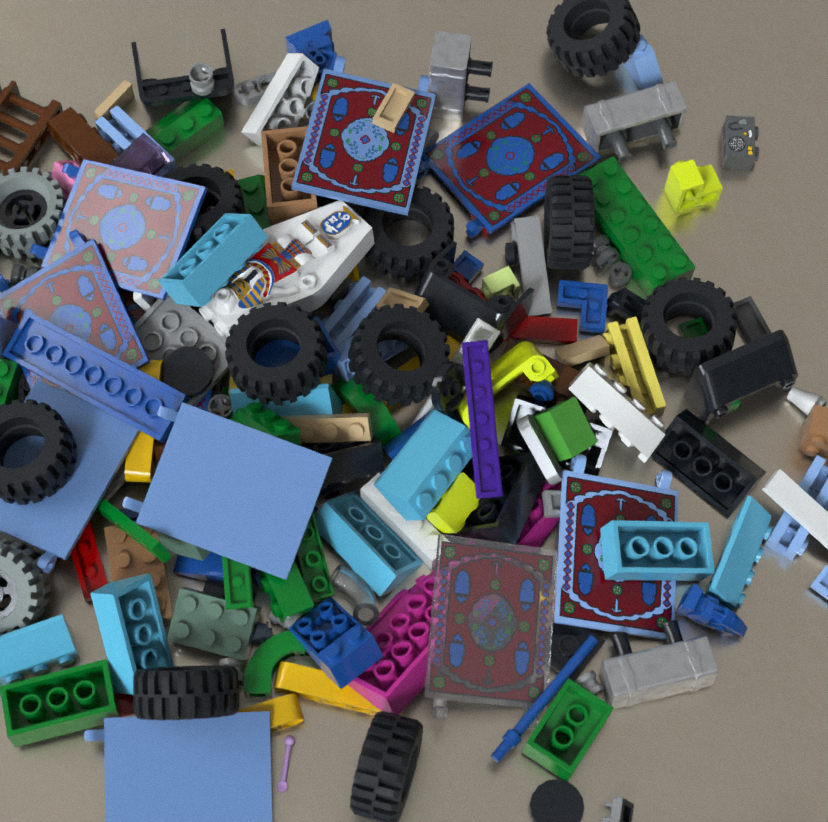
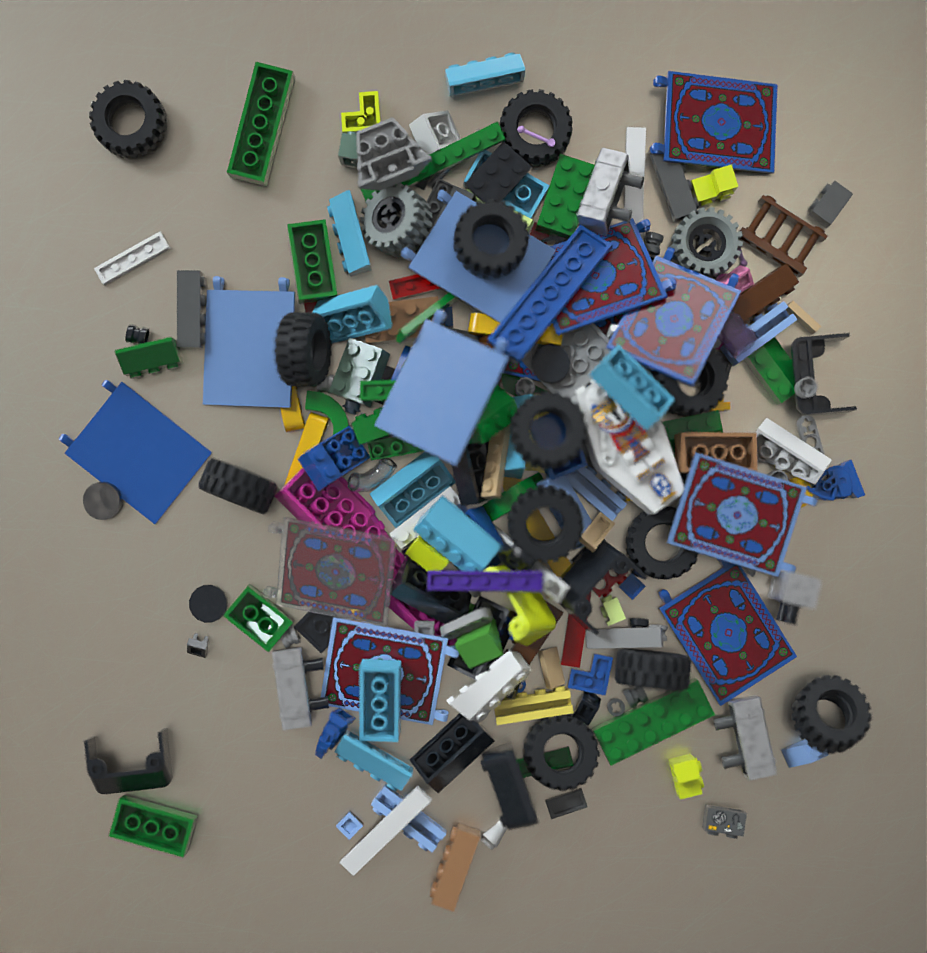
camera: 95 degrees right, 20 degrees up
lavender hinge [277,735,295,792] -> none
tan tile [372,83,415,133] -> none
blue bar [490,635,598,763] -> none

